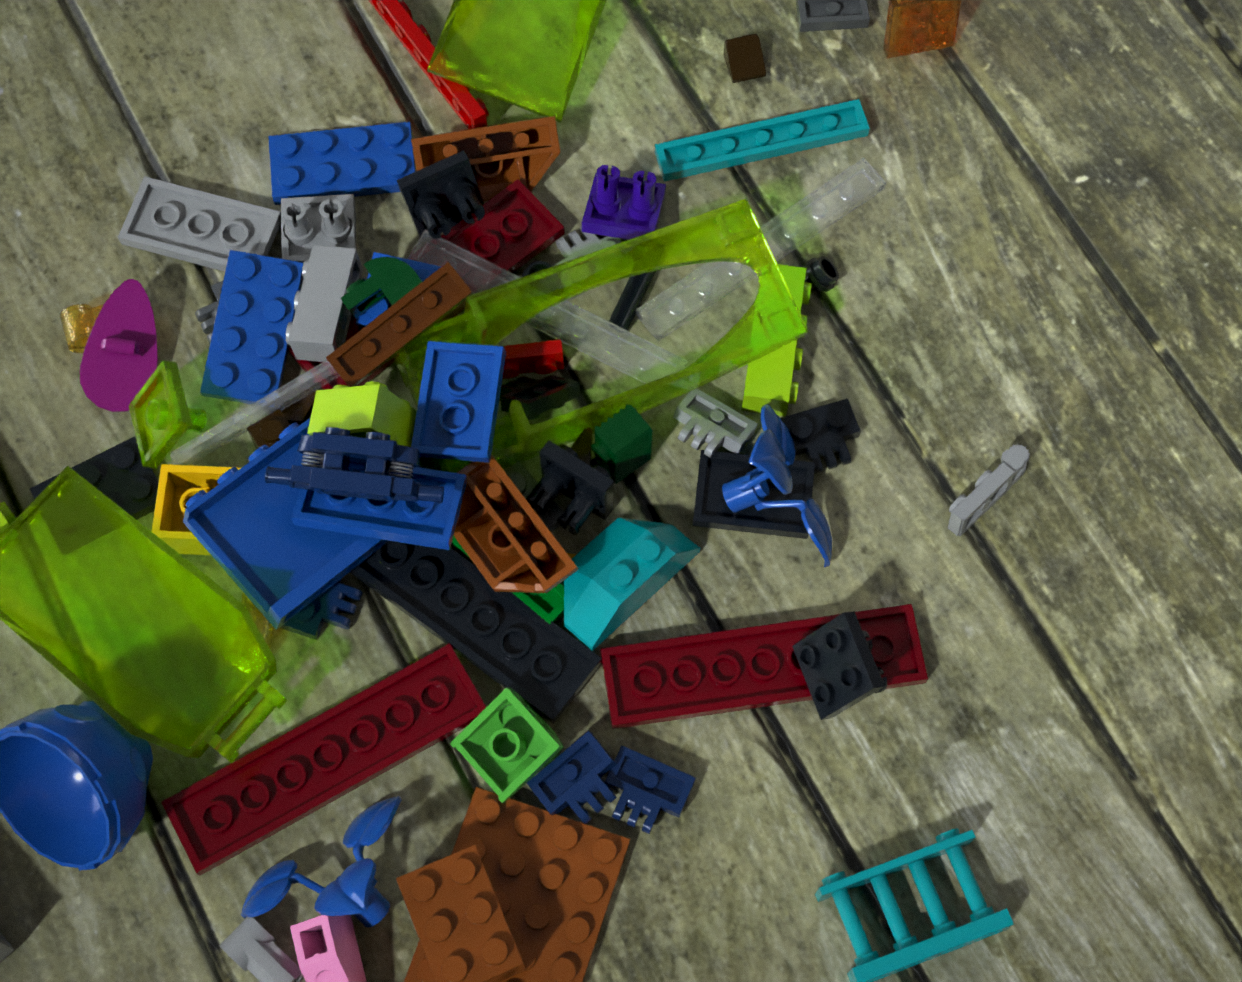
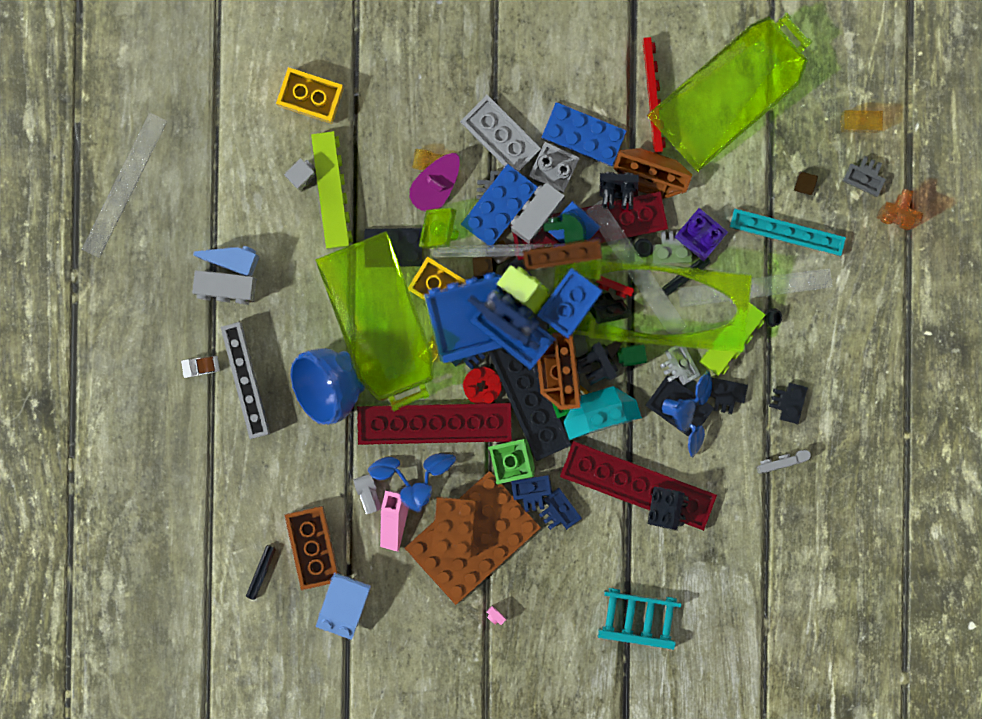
camera: 30 degrees right, 20 degrees up
none -> red plate [463,367,501,404]
none -> black hinge [769,382,808,424]

